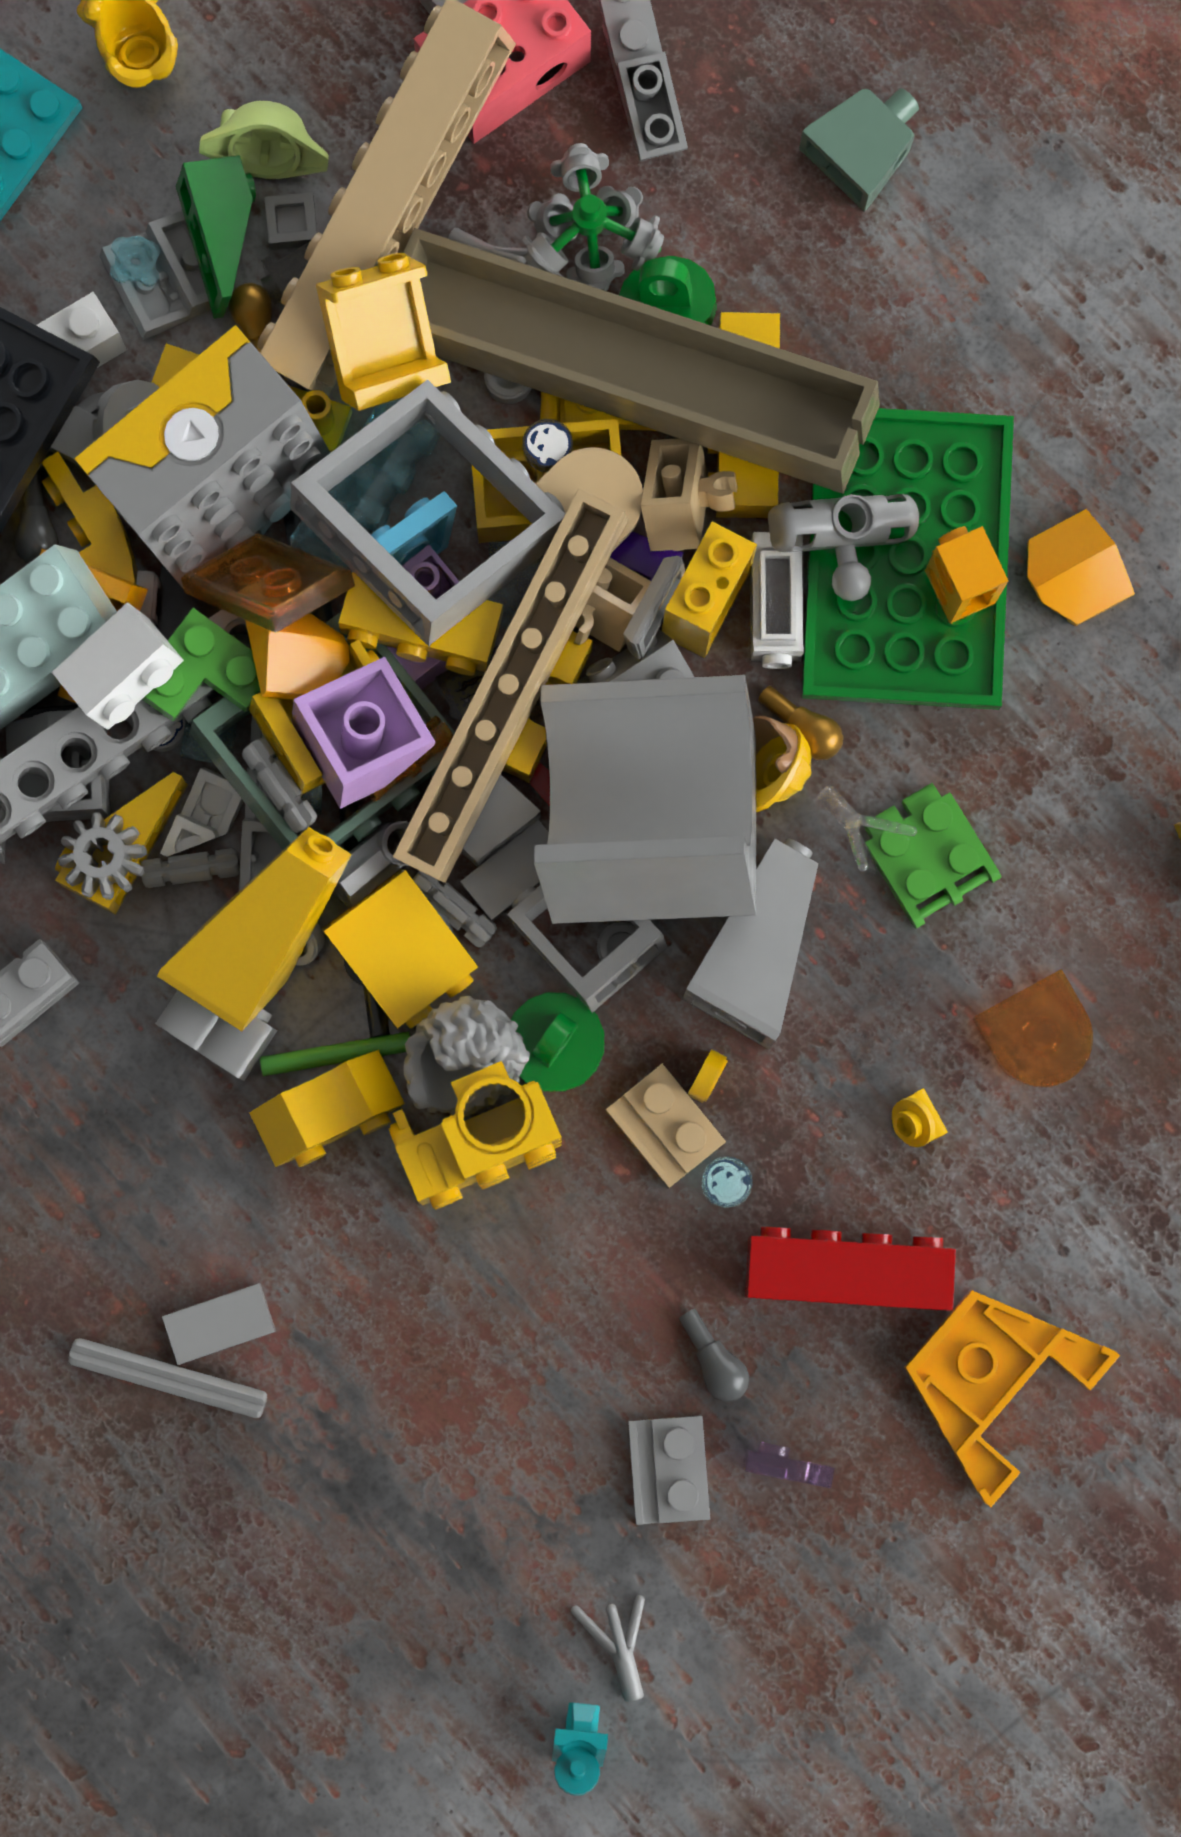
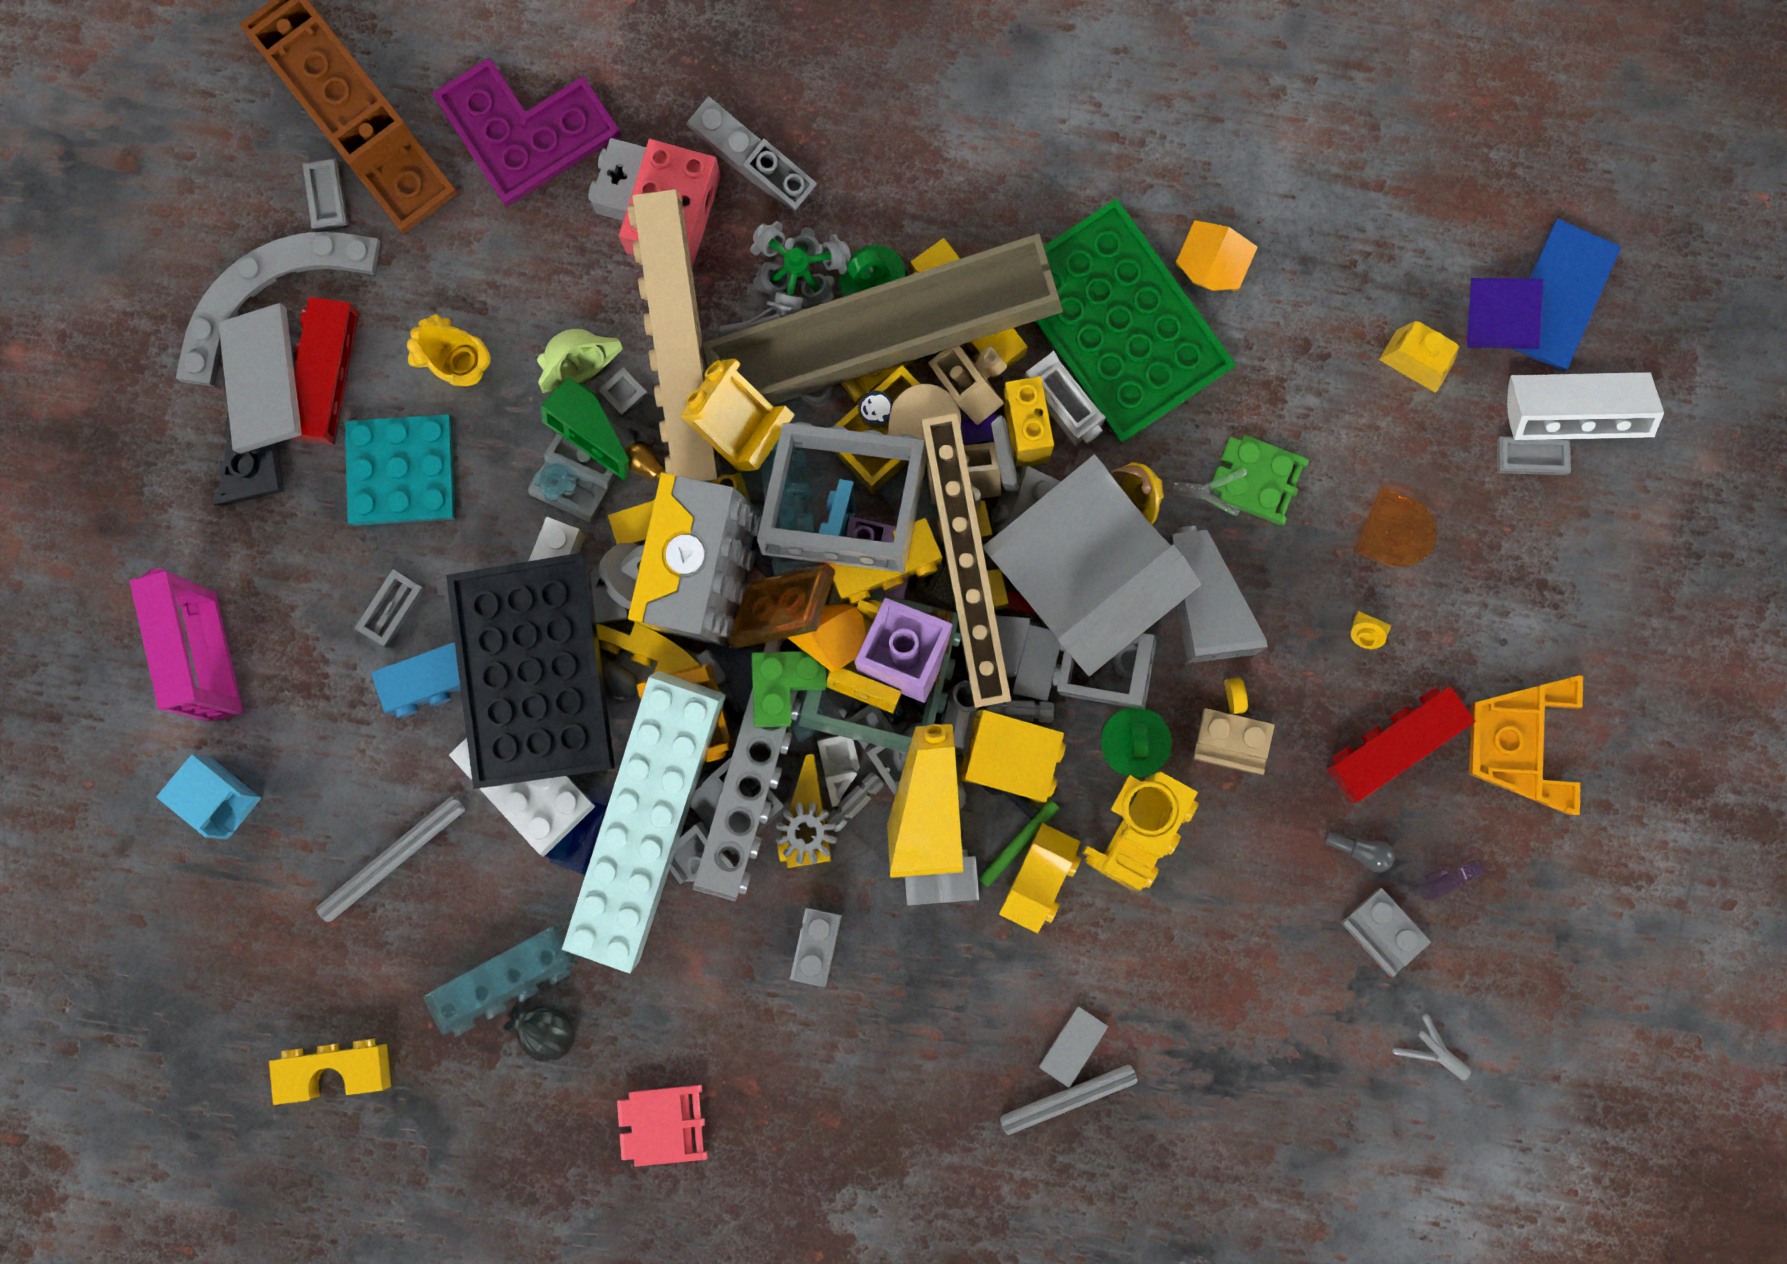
camera: 30 degrees left, 0 degrees up
white brick [51,602,184,730] -> none
light grey axle [242,738,317,833] -> none
light grey hair [404,996,530,1116] -> none
teal hips [551,1702,608,1796] -> none
clear light blue tile [701,1157,753,1208] -> none
pearl gold piece [758,685,843,760] -> none
light grey piece [768,494,919,601] -> none
sand green torso [799,88,919,212] -> none
light orange brick [925,526,1009,624] -> none

